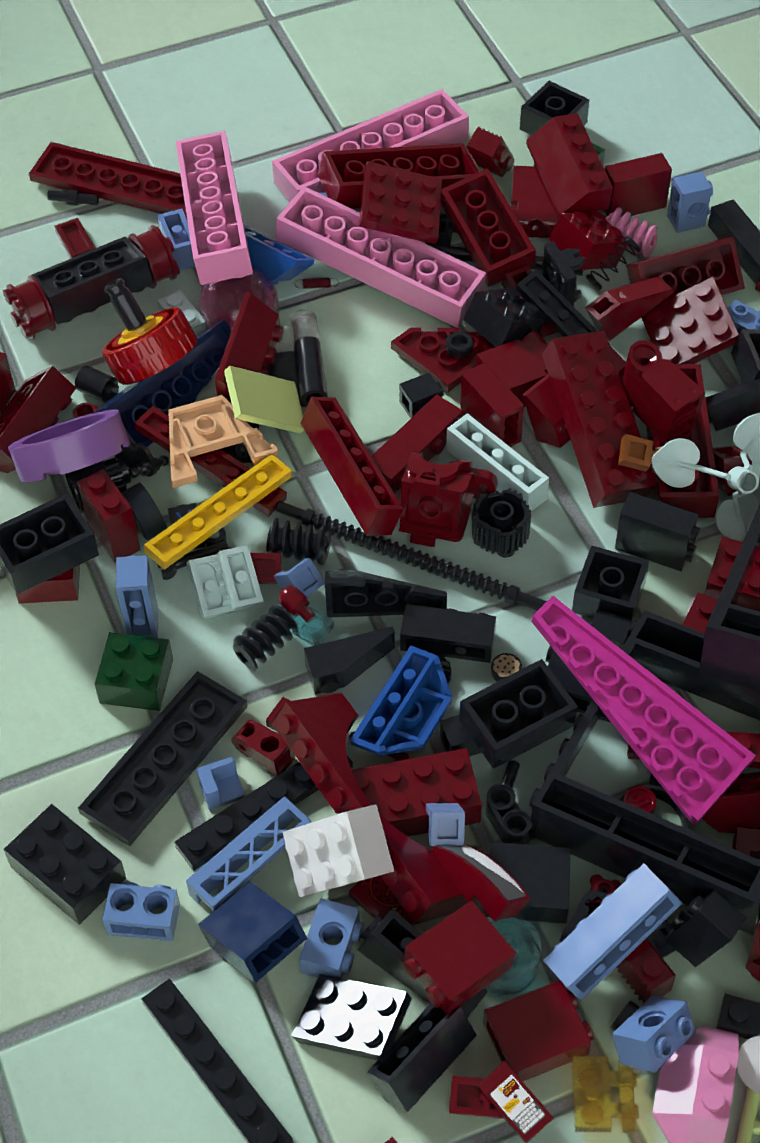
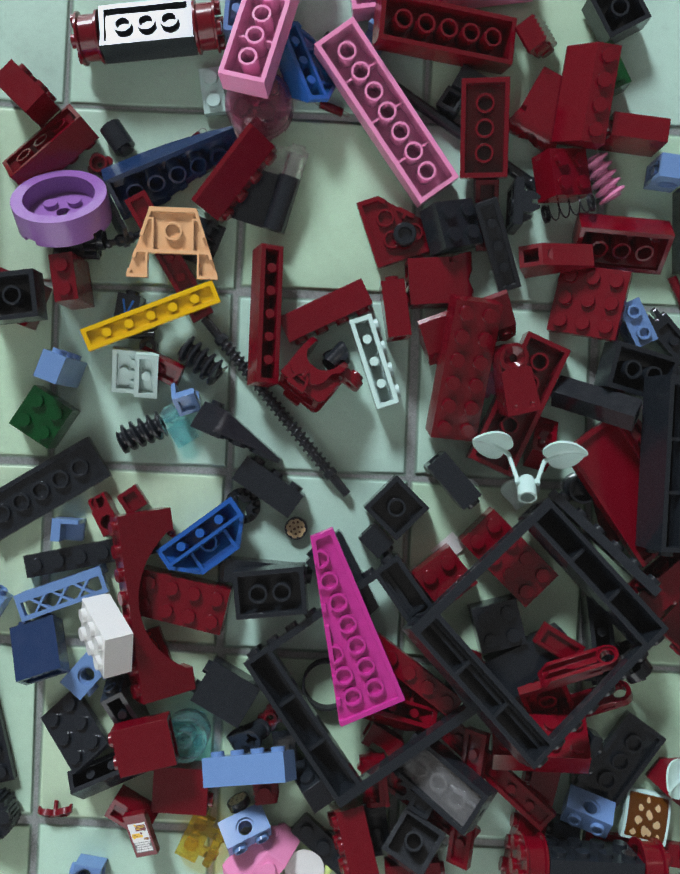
camera: 25 degrees right, 35 degrees up
red wheel [102,278,197,385] -> none
black wheel [121,482,167,541] -> none
yellowish green tile [224,366,304,434] -> none
dark red cylinder [279,586,316,624] -> none
black slope [304,627,395,695] -> none
dark red plate [359,161,442,244] -> none
black brick [399,373,444,419] -> none
medium blue panel [426,803,465,846] -> none
dark red slope [431,844,531,922] -> none
black brick [472,488,531,558] -> none
black beam [485,760,532,845] -> none
dark orange plate [618,434,661,474] -> none
dark red piece [623,786,657,814] -> none

